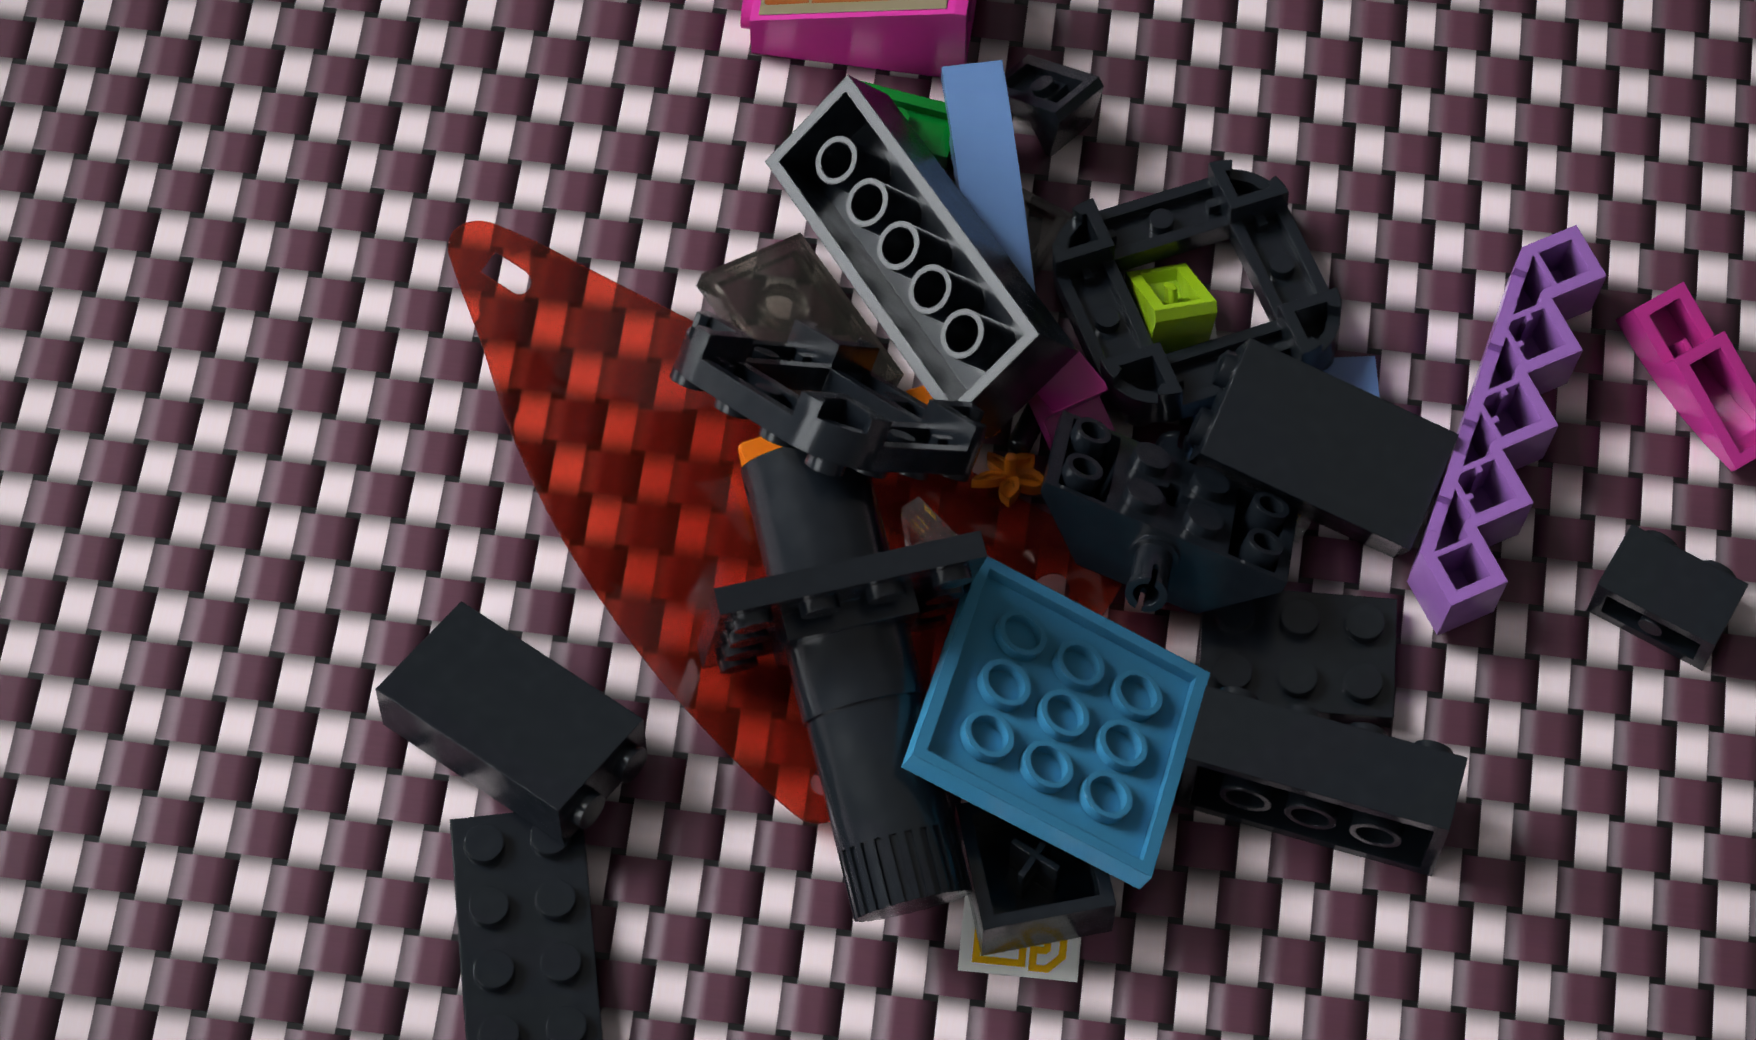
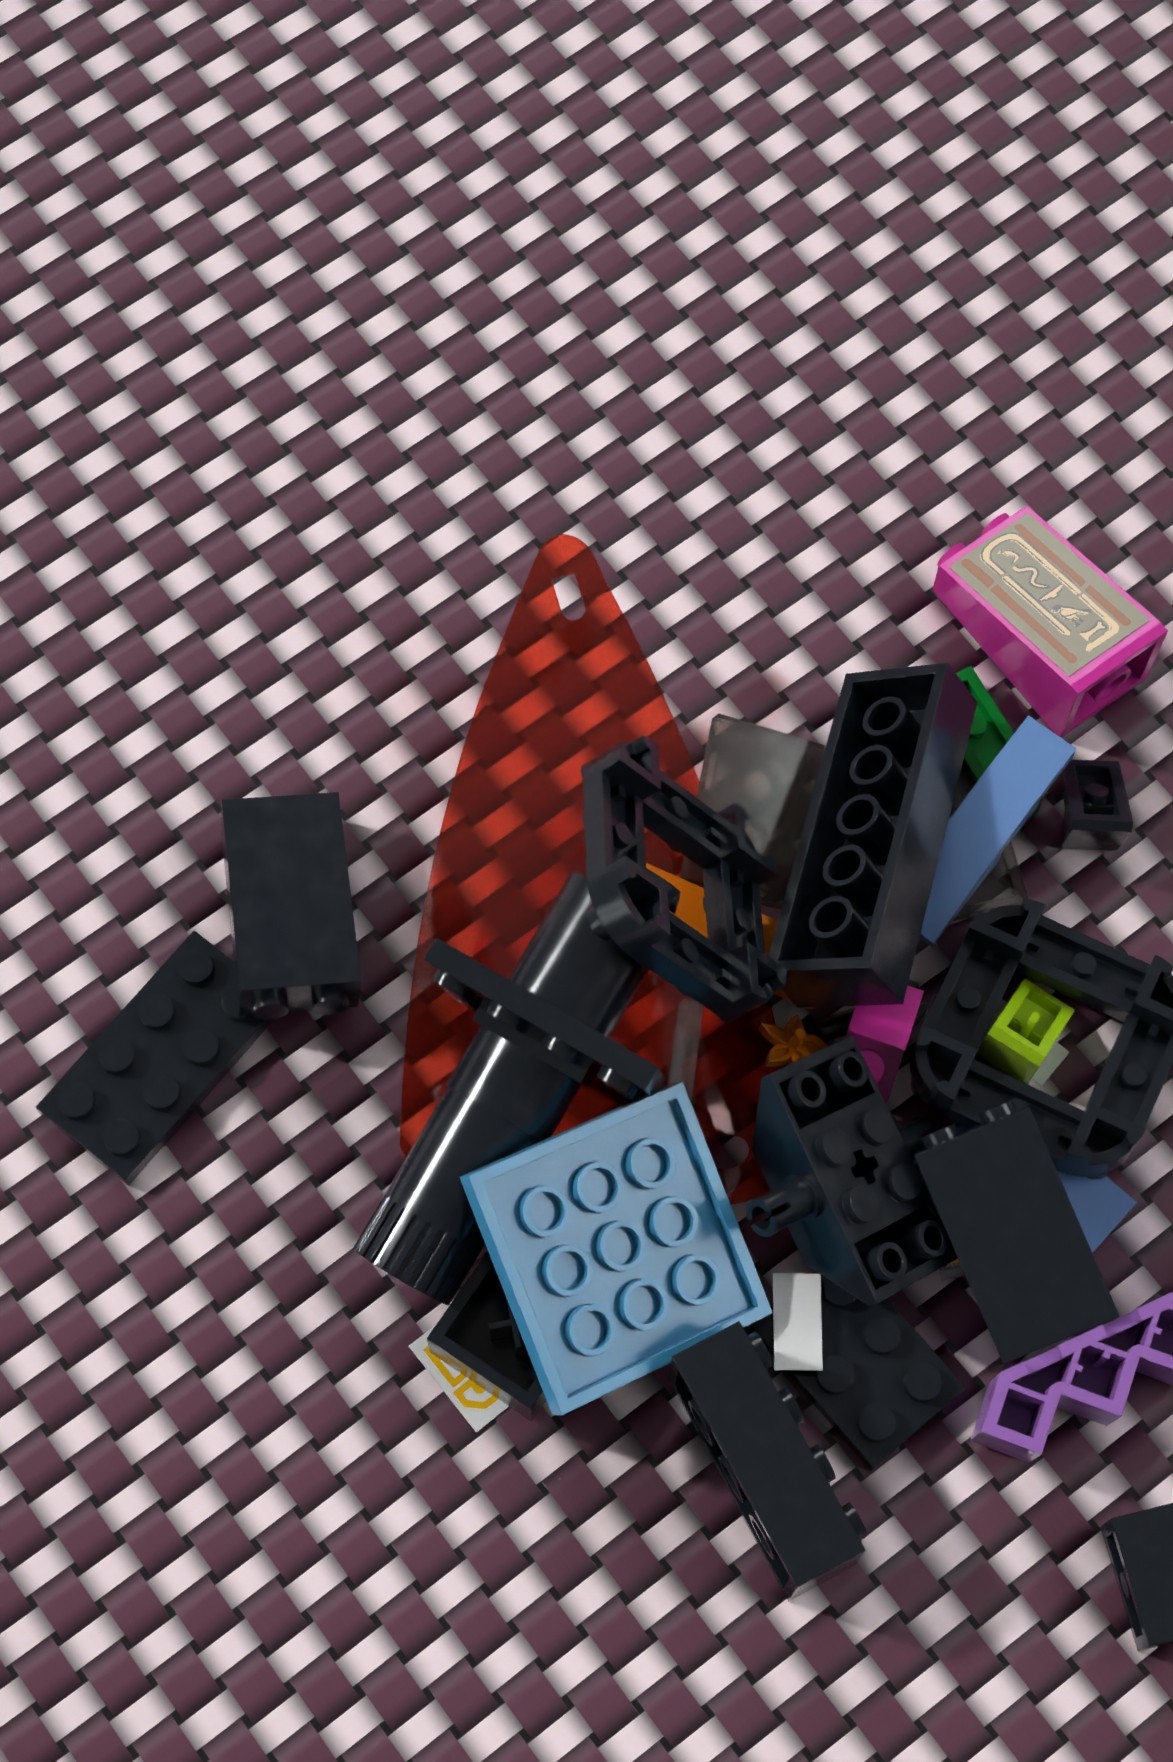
camera: 45 degrees right, 5 degrees up
none -> white sticker [773,1273,823,1371]

